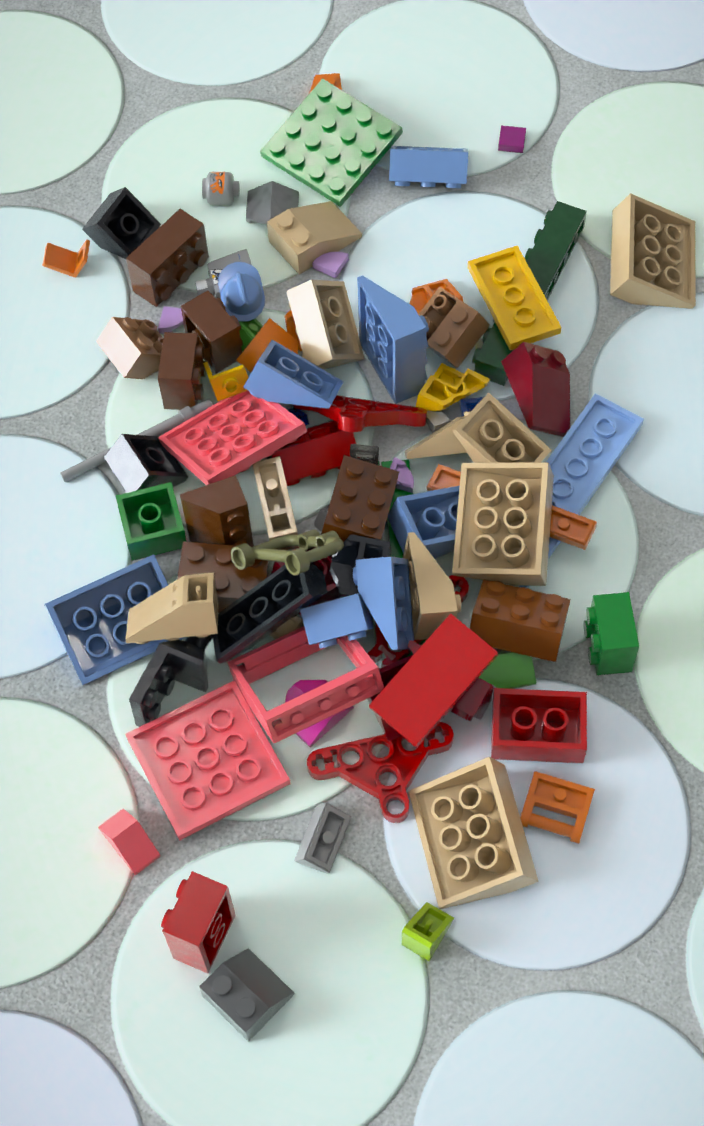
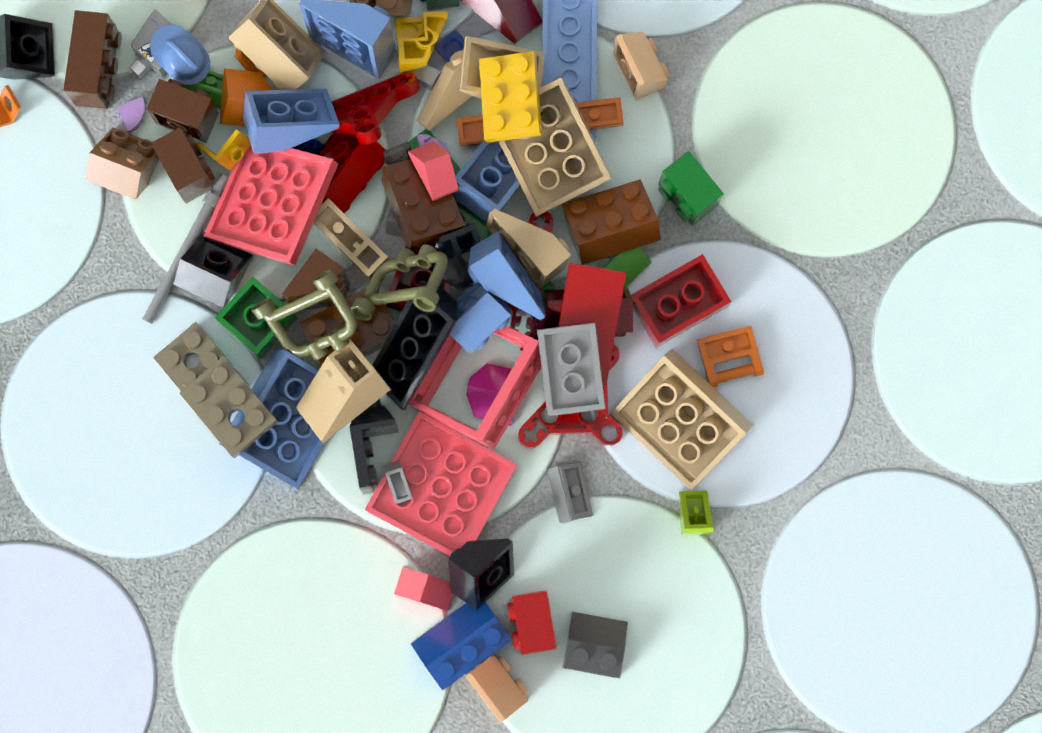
camera: 40 degrees left, 20 degrees up
none -> dark tan bracket [153,322,278,459]
none -> olive bar [252,269,357,360]
none -> light grey piece [383,460,413,504]
none -> coral slope [408,141,459,201]
none -> blue slope [410,602,512,691]
none -> black slope [448,538,514,611]
none -> light nougat slope [466,654,529,723]
none -> yellow plate [479,51,542,143]
none -> light grey plate [537,323,605,416]
none -> light nougat slope [613,32,669,101]

